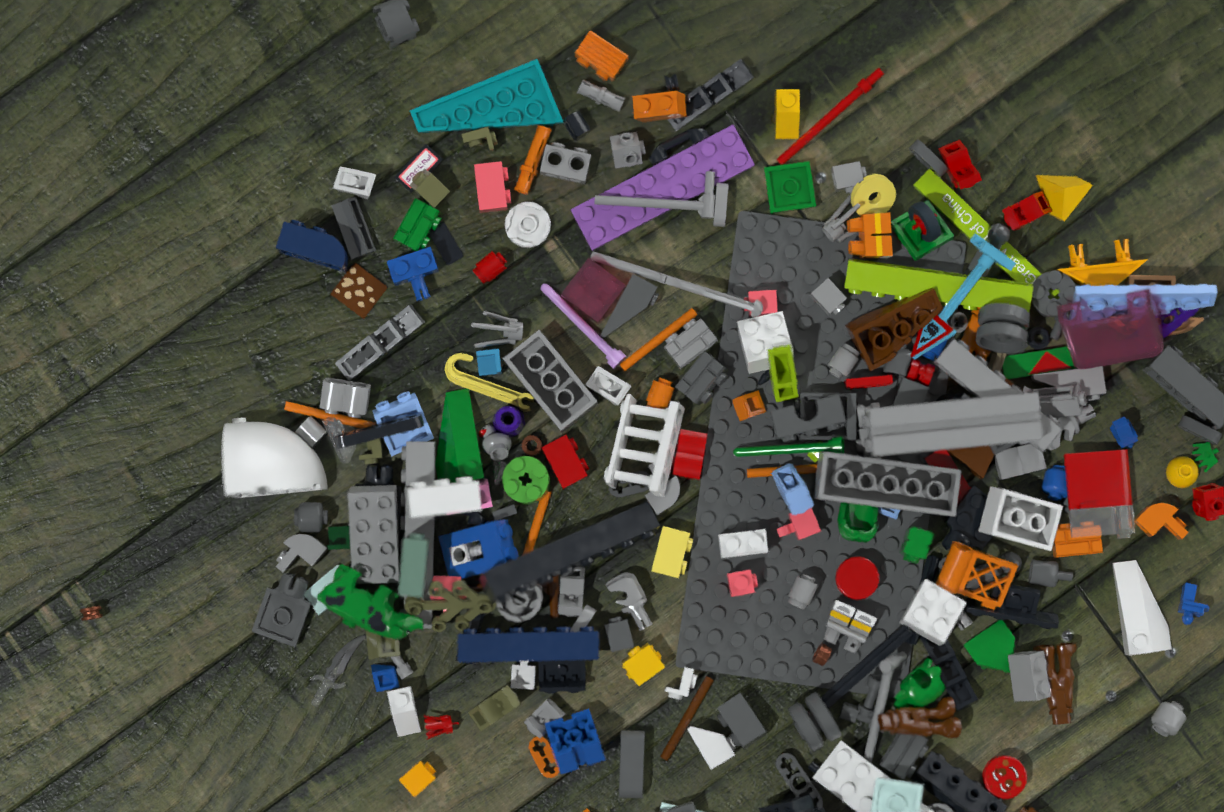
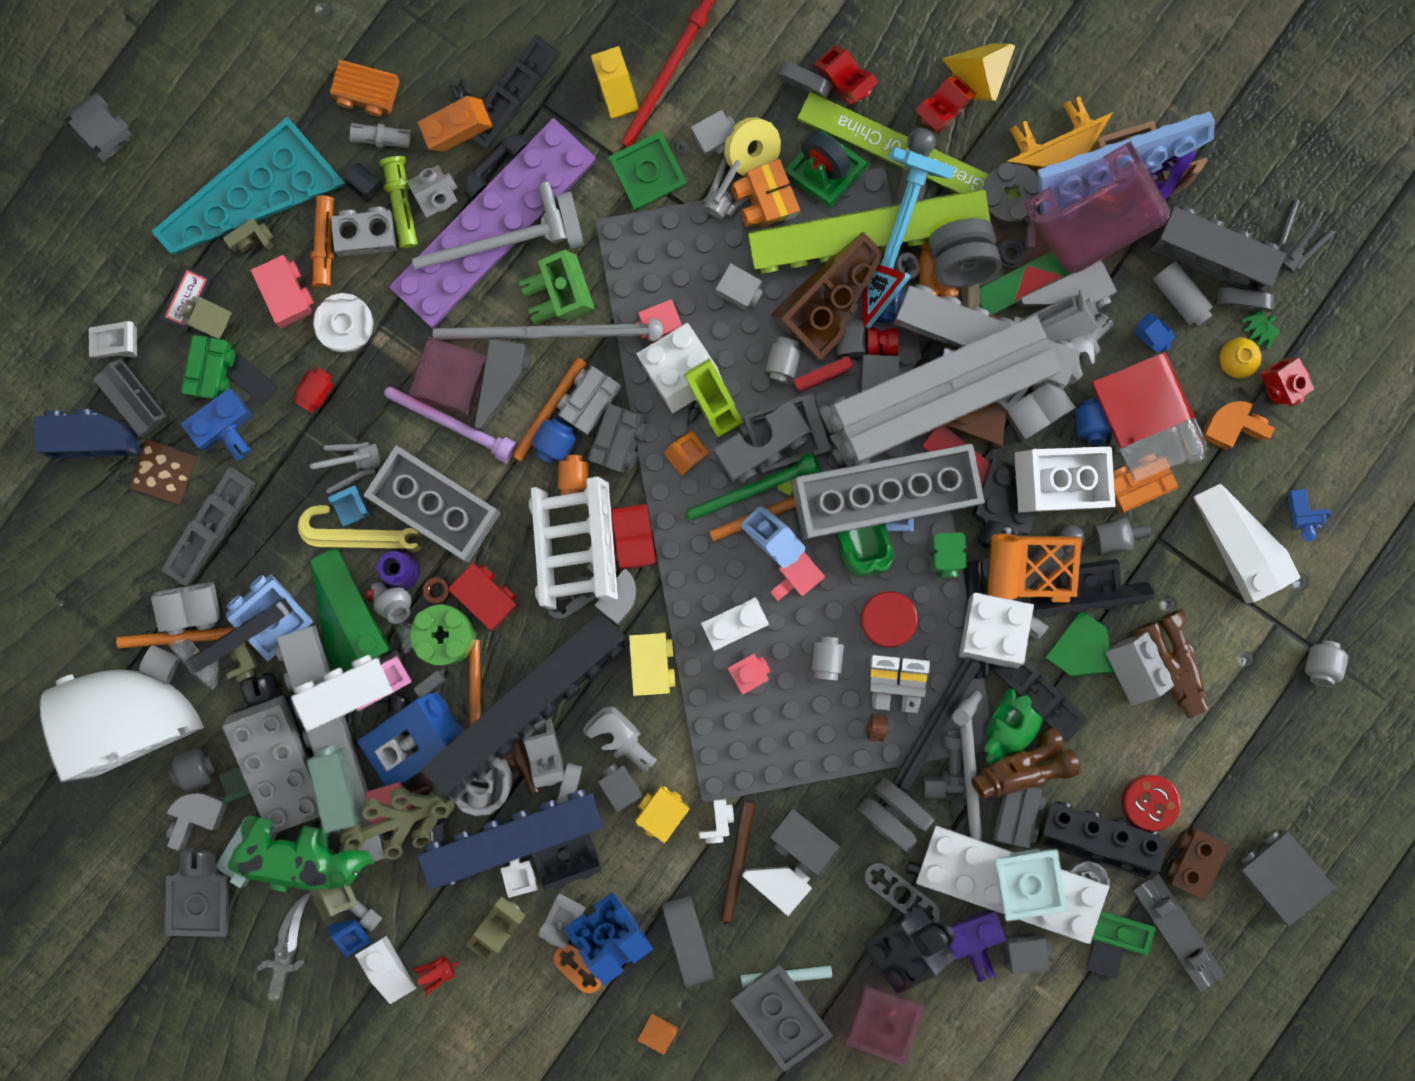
camera: 15 degrees left, 0 degrees up
light orange brick [399,760,436,797] -> none
white slope [585,366,631,405] -> none
none -> lime pin [379,156,418,248]
none -> bright green brick [519,250,595,325]
none -> blue head [532,417,576,463]
none -> light grey brick [1152,261,1213,326]

